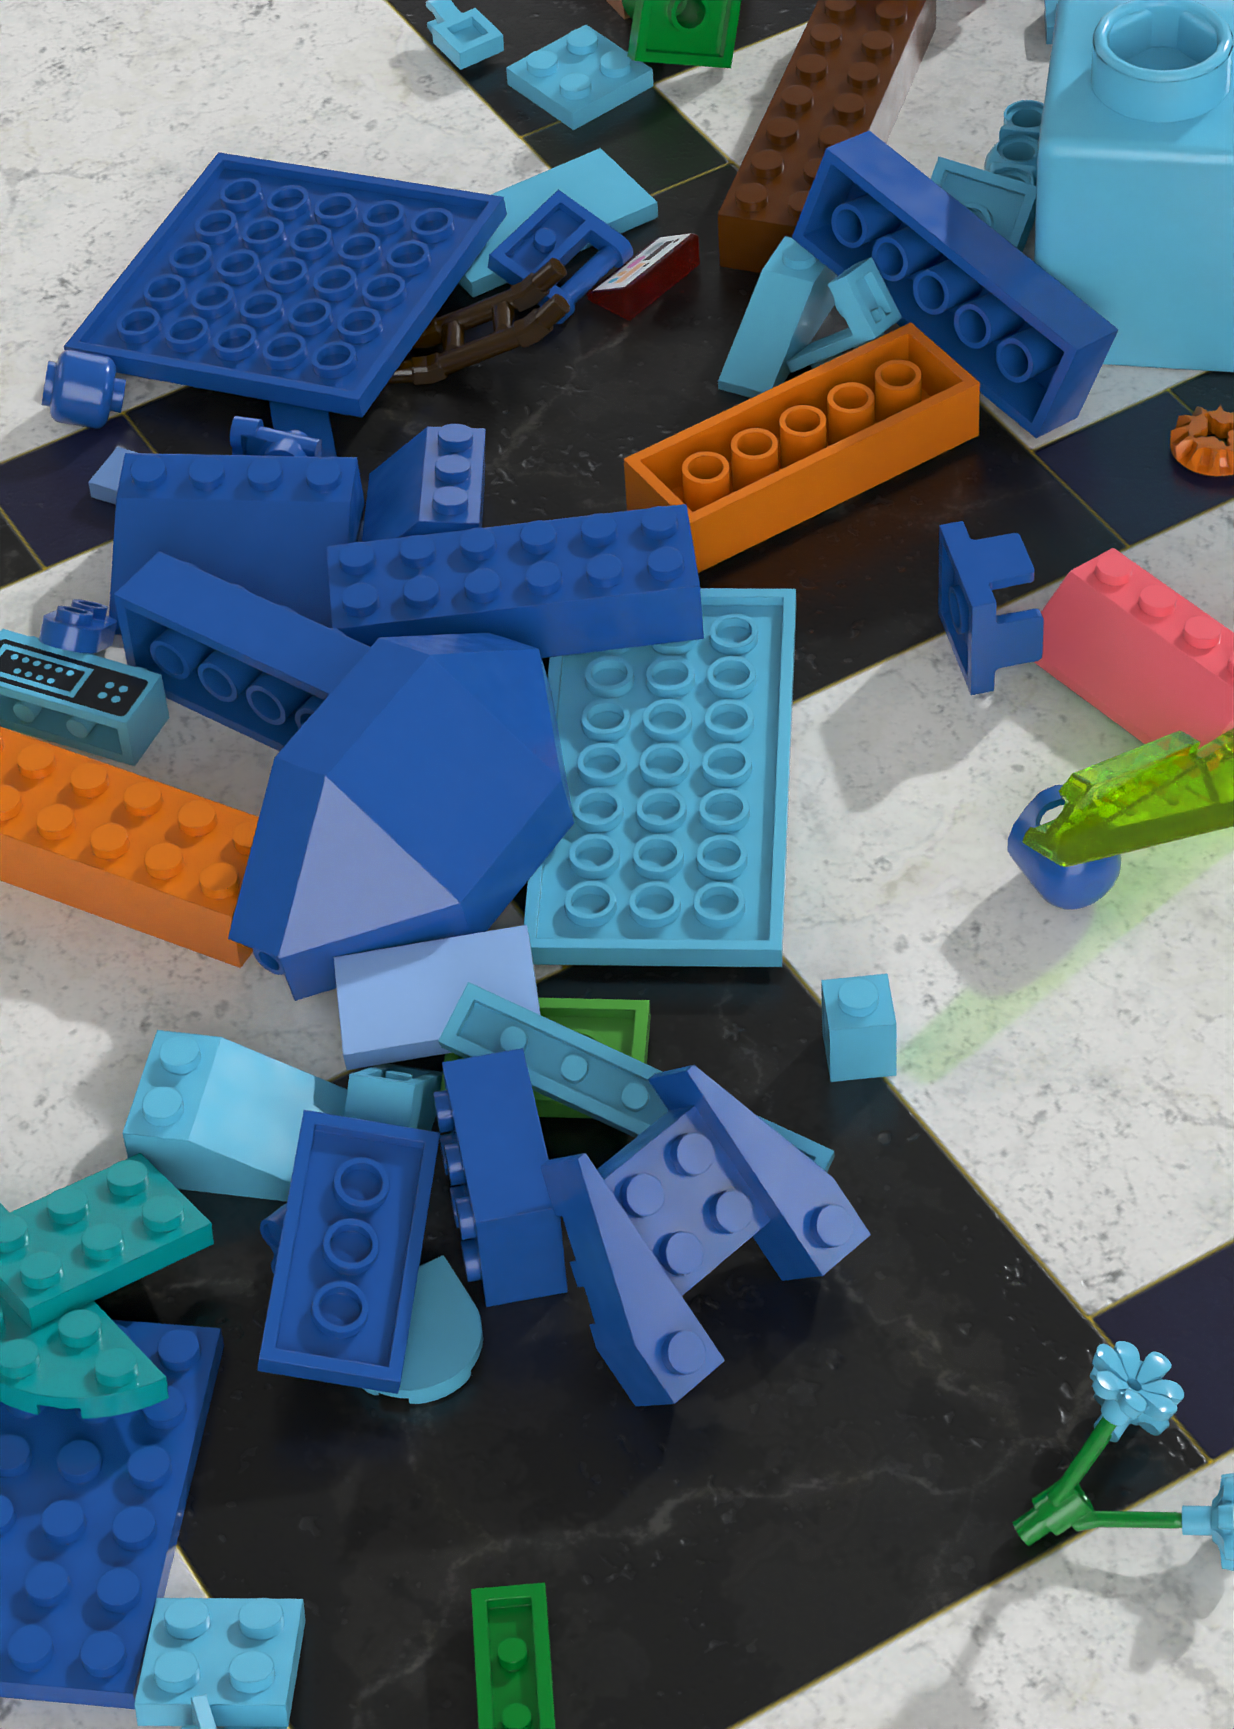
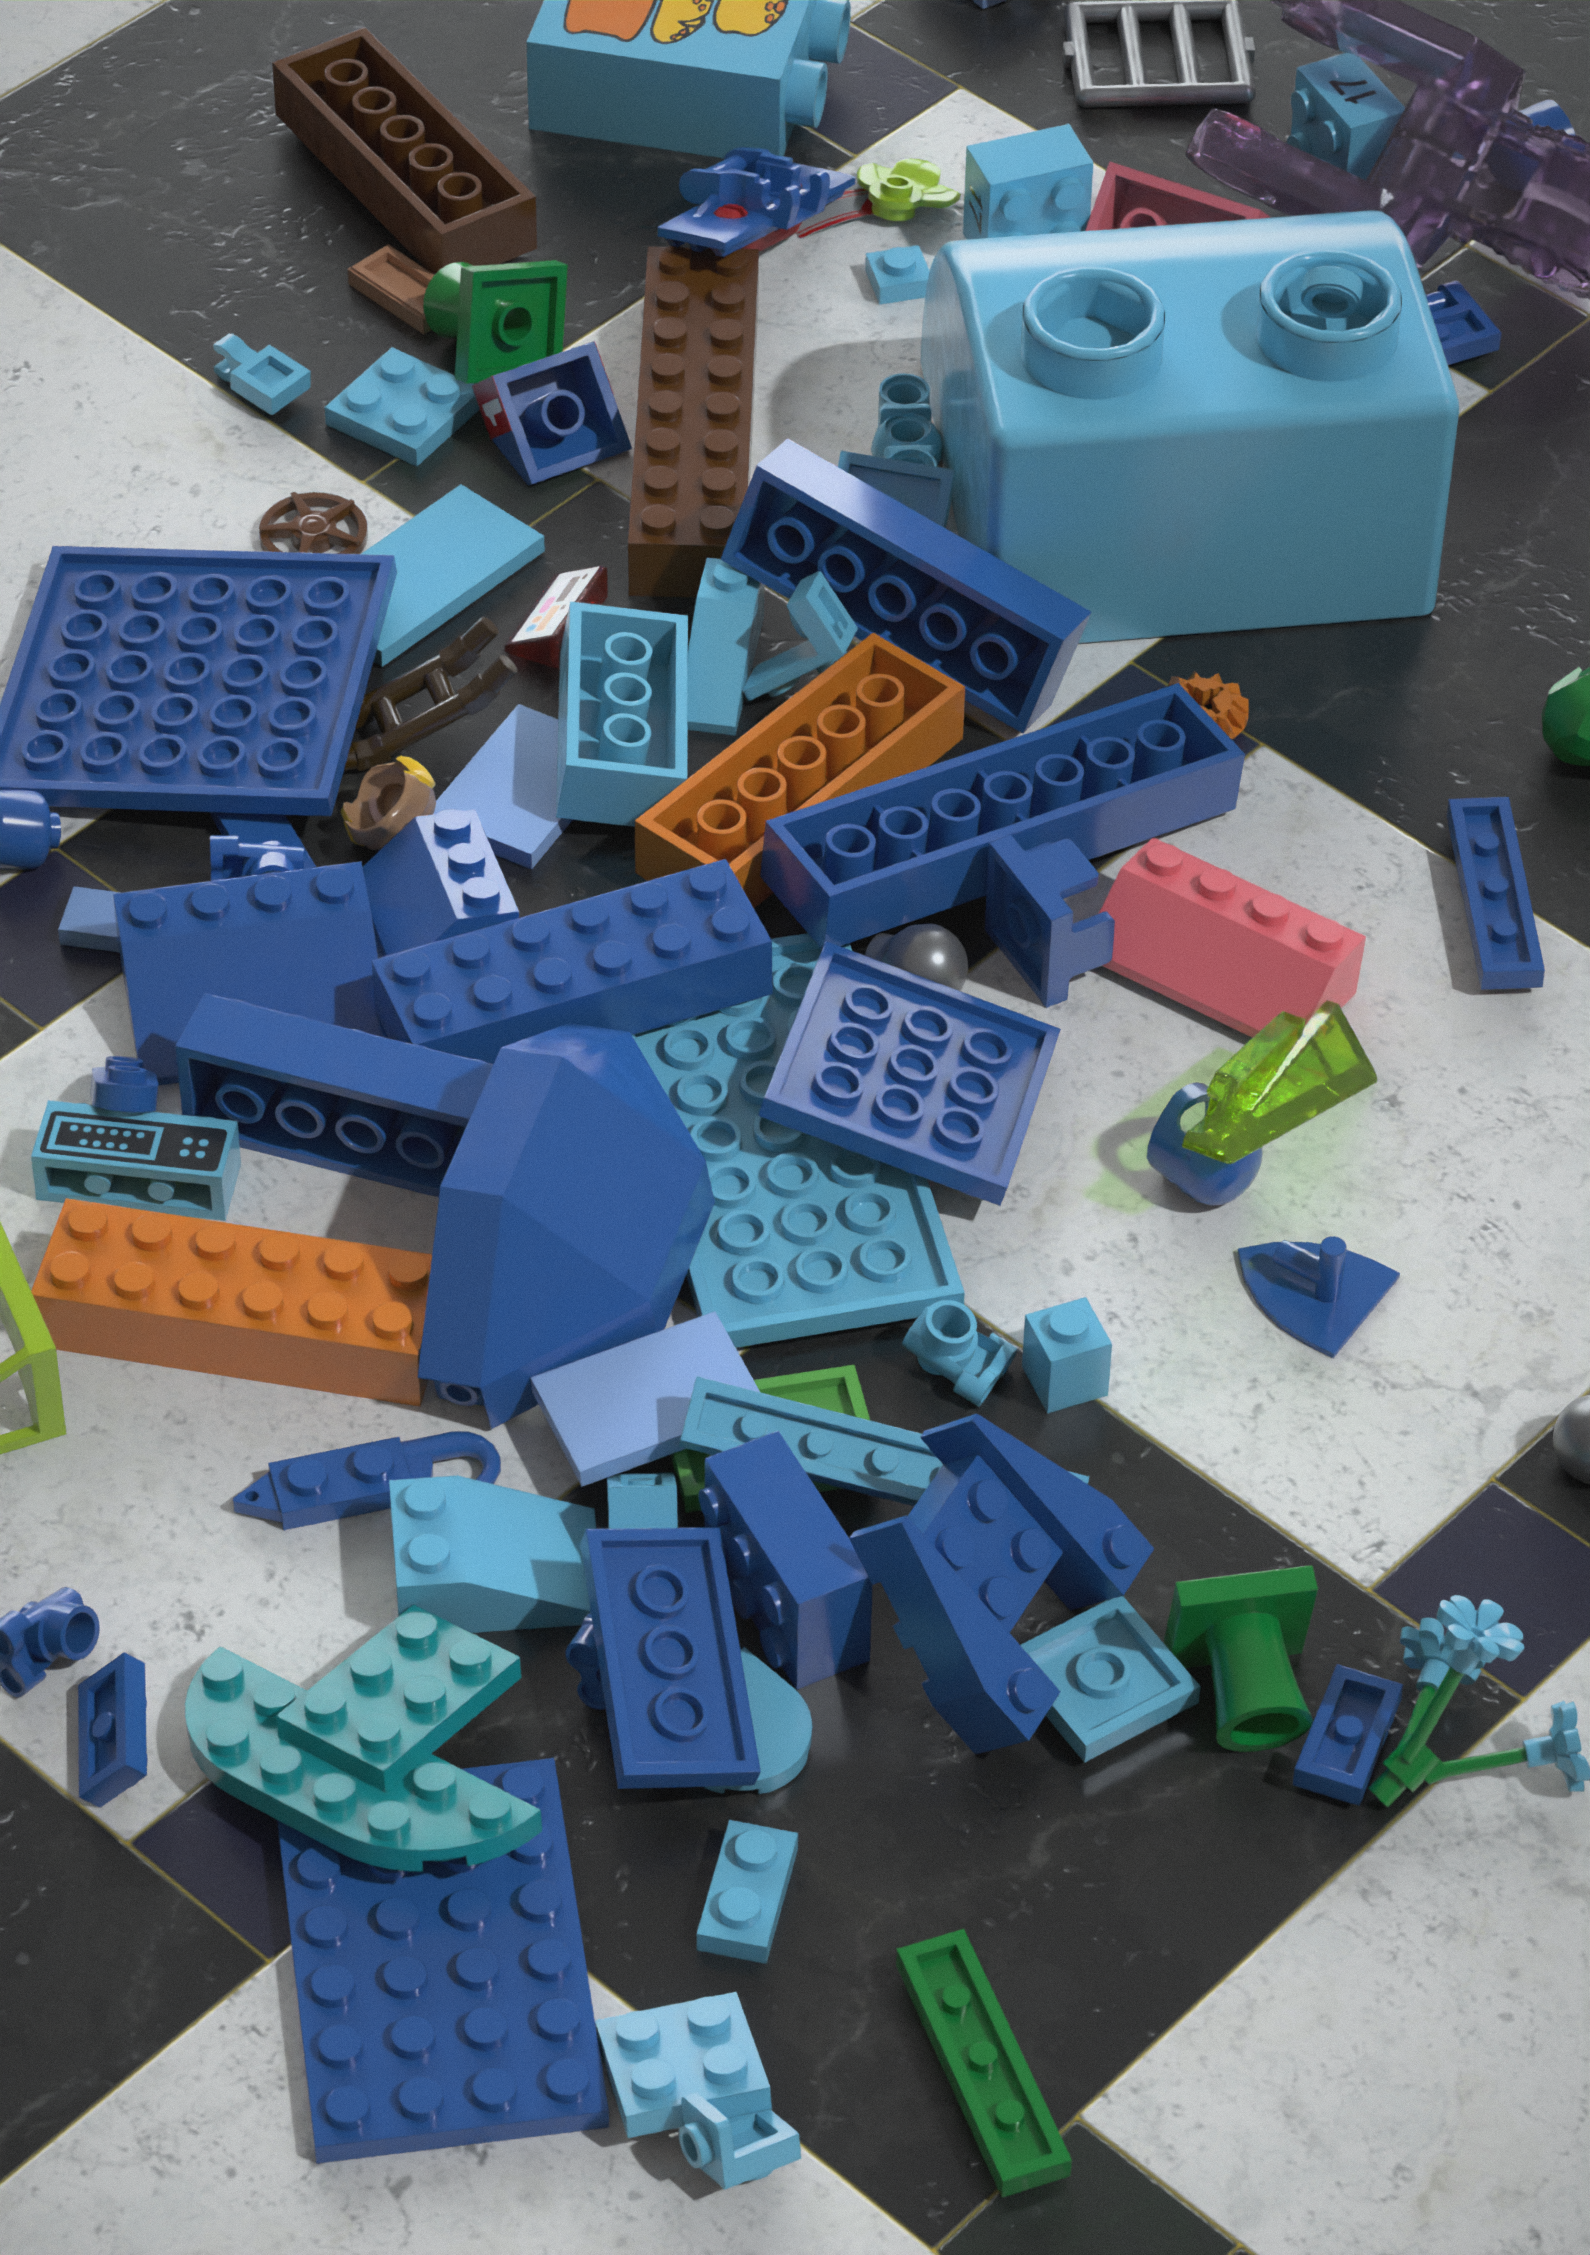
camera: 20 degrees left, 0 degrees up
blue plate [488,189,633,324] -> none
none -> blue plate [233,1431,501,1531]
none -> reddish brown wheel [259,492,368,554]
none -> medium nougat hair [340,756,436,851]
none -> light blue tile [434,704,573,870]
none -> blue slope [472,341,633,486]
none -> medium azure brick [556,601,688,827]
none -> medium azure plate [697,1820,798,1964]
none -> blue plate [758,941,1061,1206]
none -> blue brick [760,683,1245,950]
none -> flat silver piece [865,924,968,991]
none -> medium azure plate [902,1300,1018,1407]
none -> medium azure plate [1020,1596,1200,1762]
none -> green plant [1163,1565,1318,1752]
none -> blue shield [1237,1236,1400,1359]
none -> blue plate [1293,1664,1403,1806]

